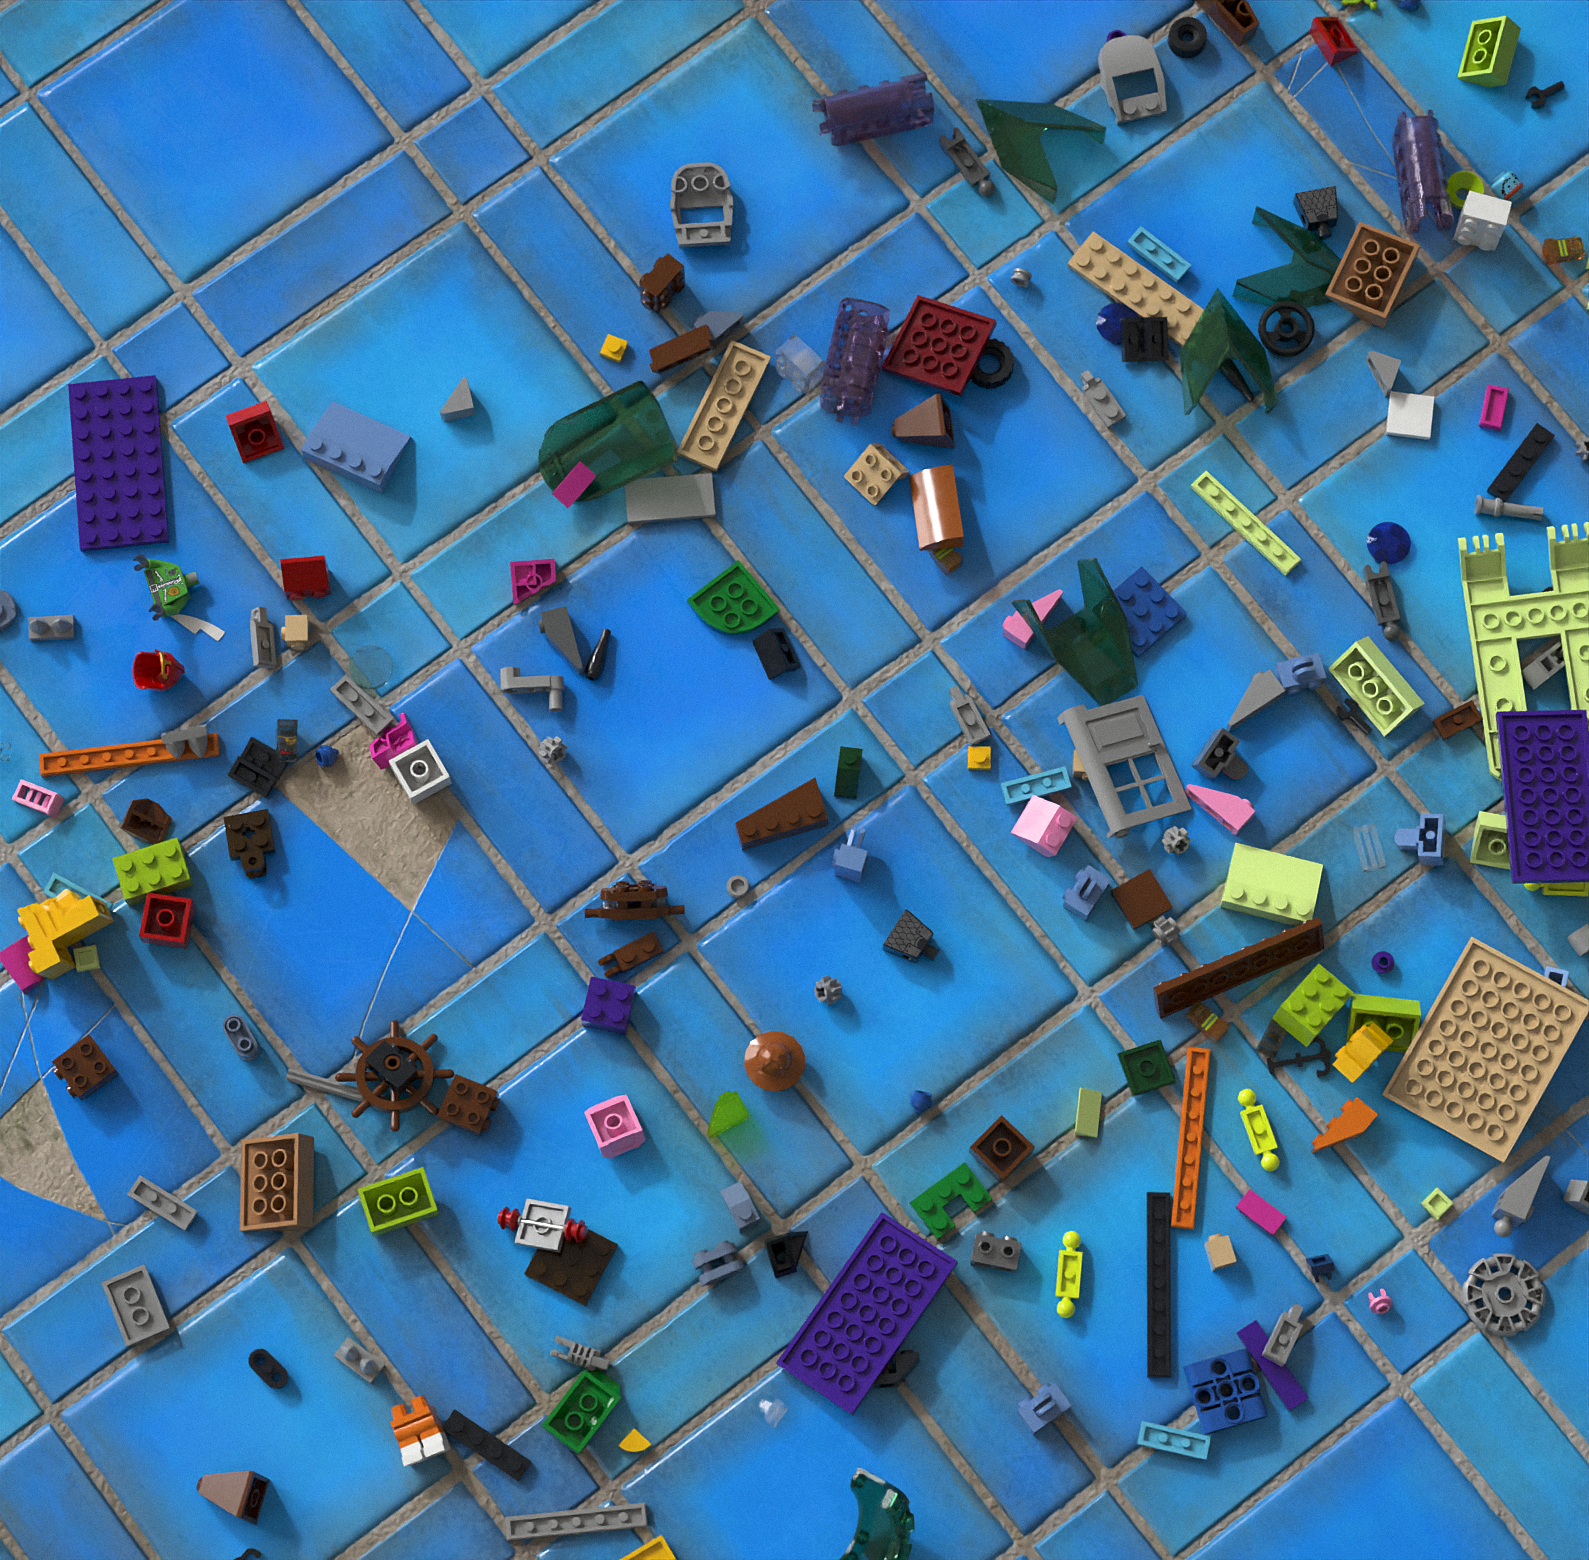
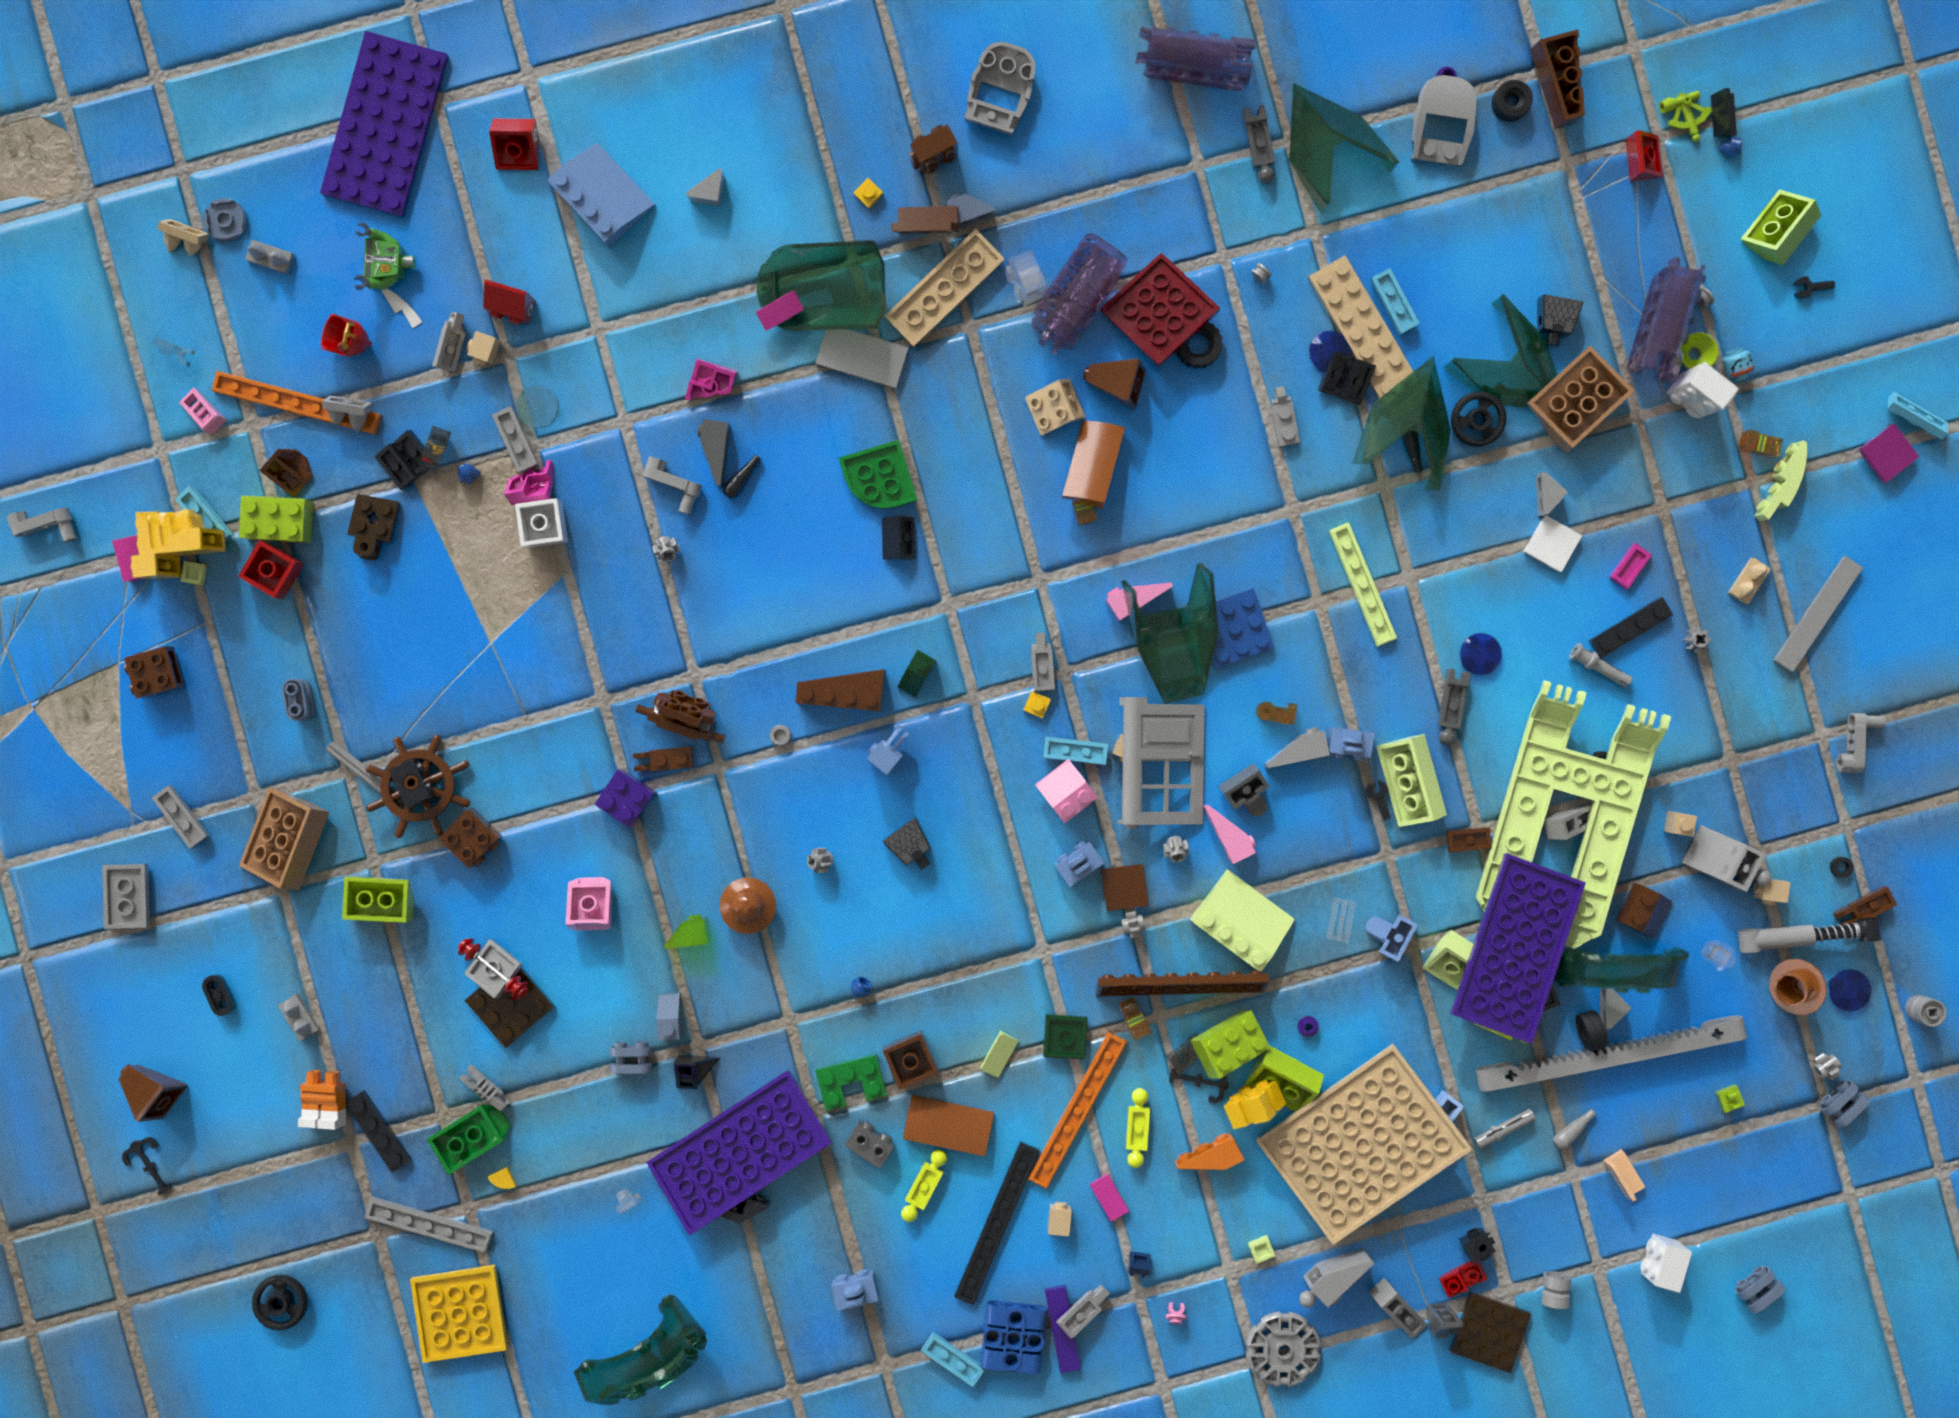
camera: 20 degrees right, 15 degrees up
none -> dark orange slope [903,1094,994,1156]
none -> clear orange leg [1255,702,1298,725]
none -> light grey bush [1693,287,1715,309]

